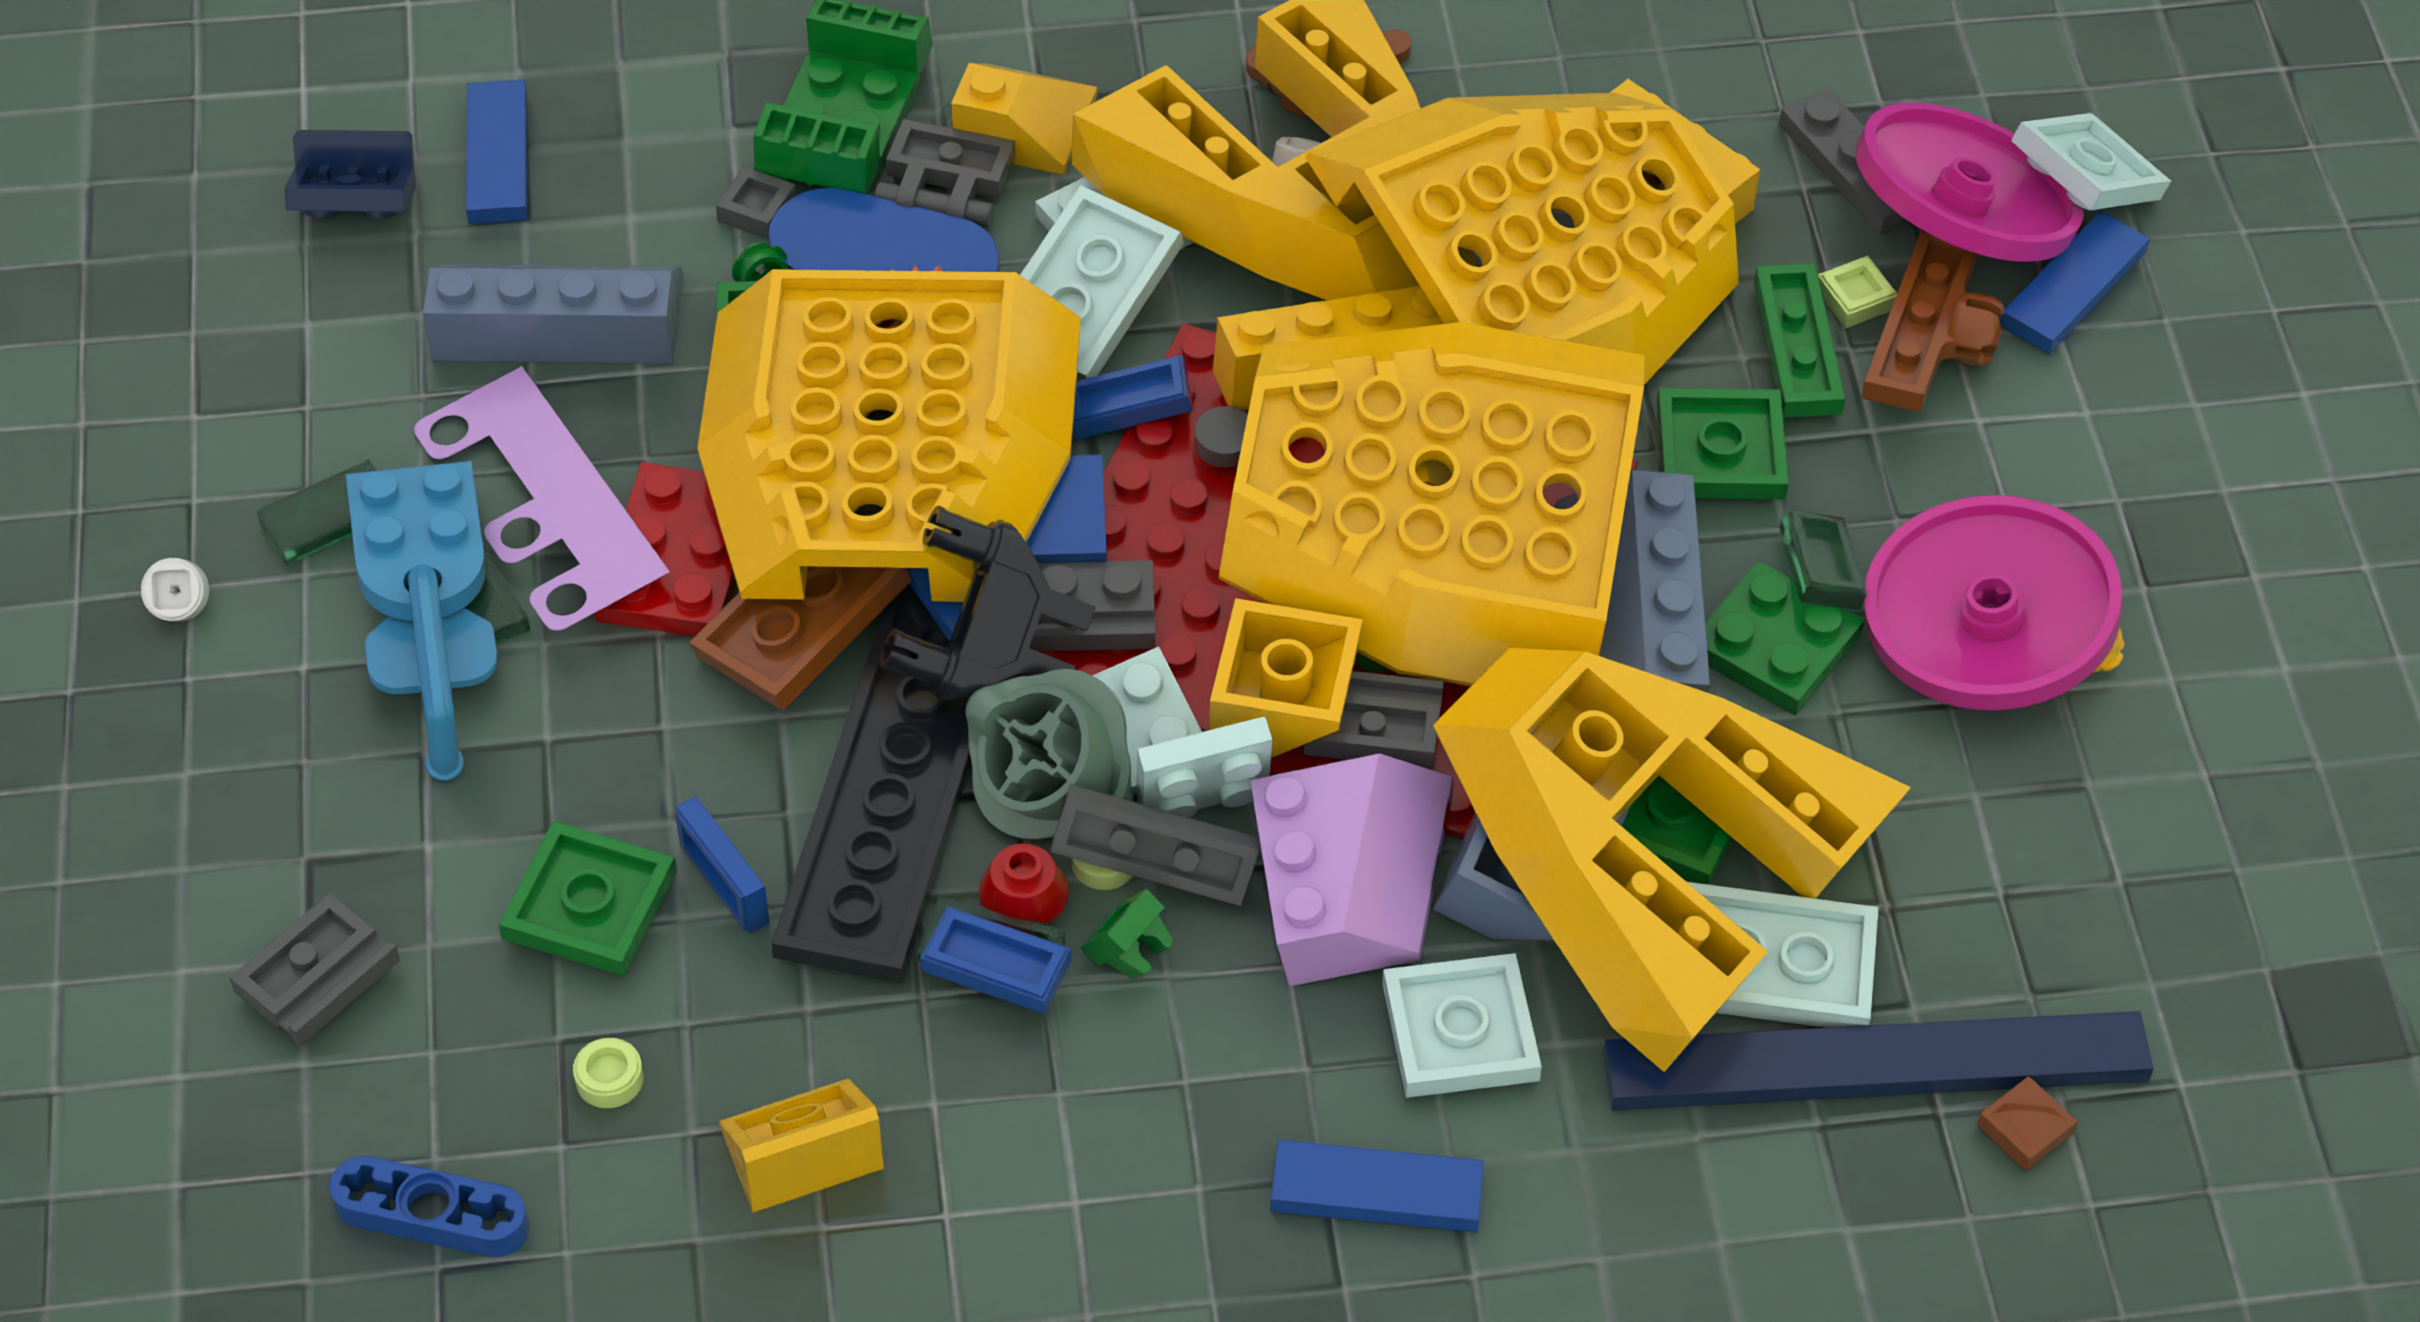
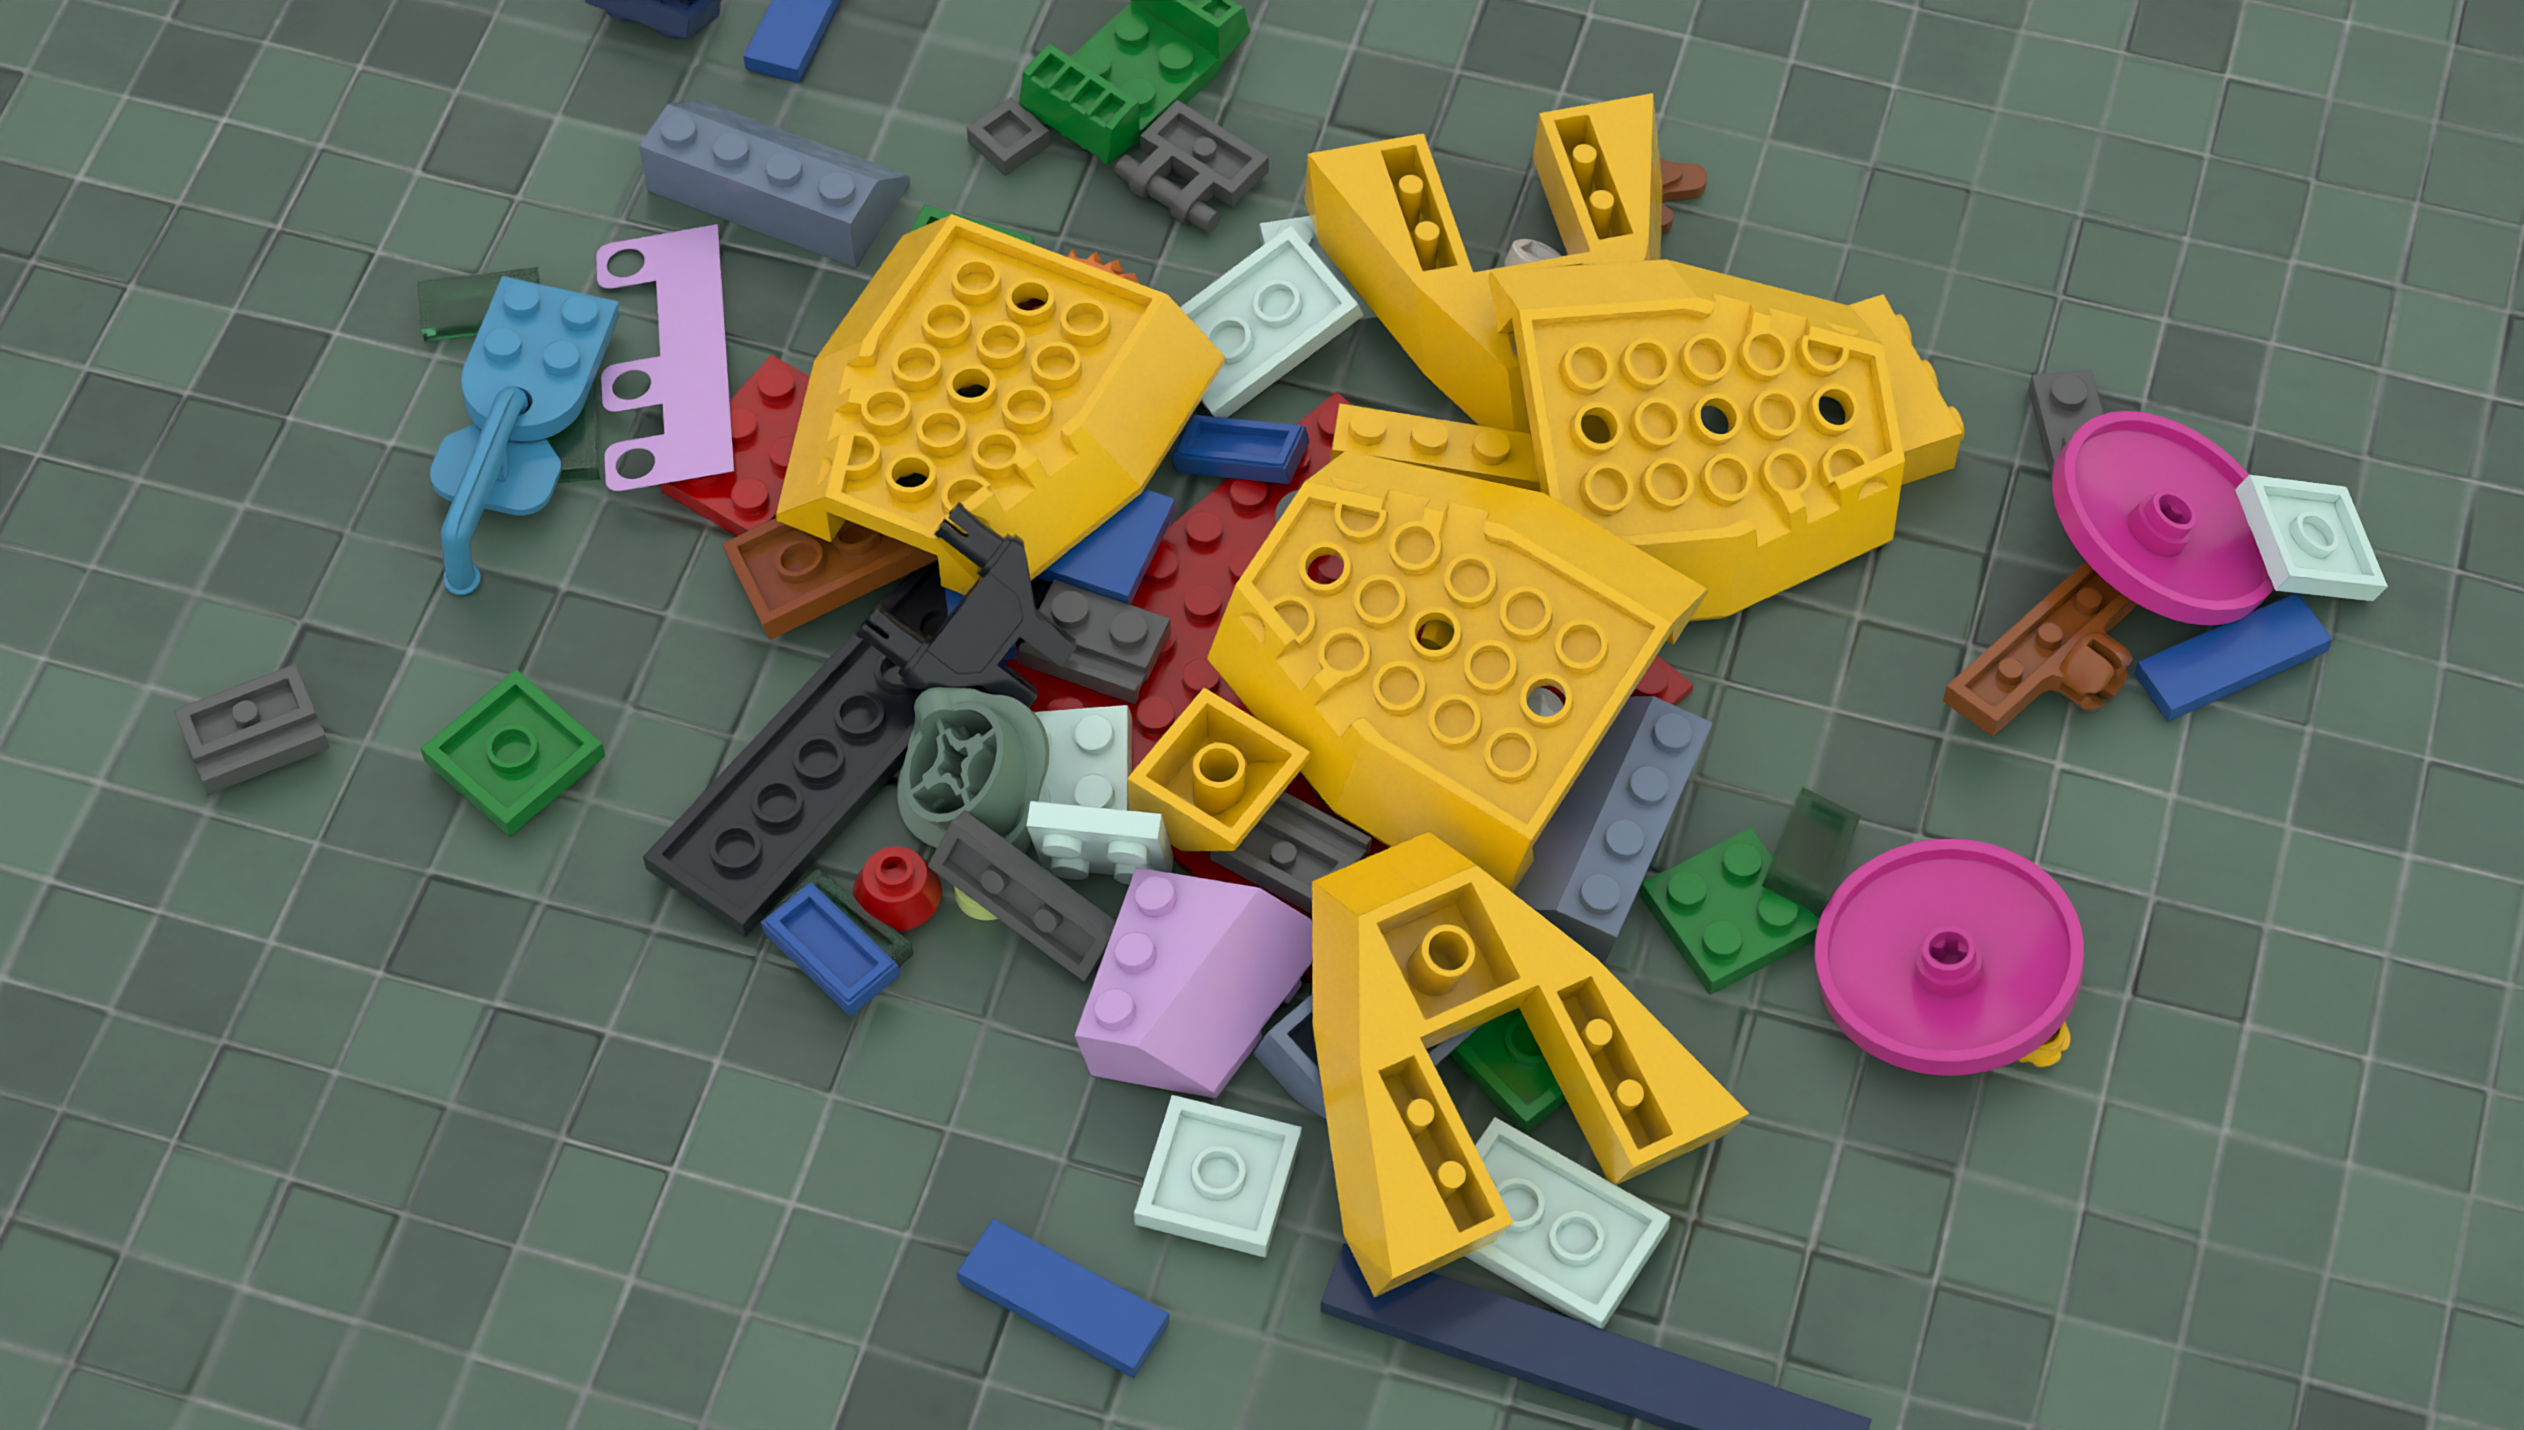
camera: 25 degrees right, 5 degrees up
white tile [141,558,209,622] -> none
blue beam [329,1156,529,1257] -> none
yellowish green tile [573,1038,644,1109] -> none
blue tile [675,796,770,934] -> none
yellow slope [719,1078,884,1213] -> none
green plate [732,241,789,282] -> none
blue tile [769,188,999,272] -> none
yellow slope [951,63,1098,175] -> none
green tile [1080,888,1173,979] -> none
green plate [1656,388,1789,500] -> none
green plate [1754,263,1845,418] -> none
yellowish green tile [1818,256,1897,329] -> none

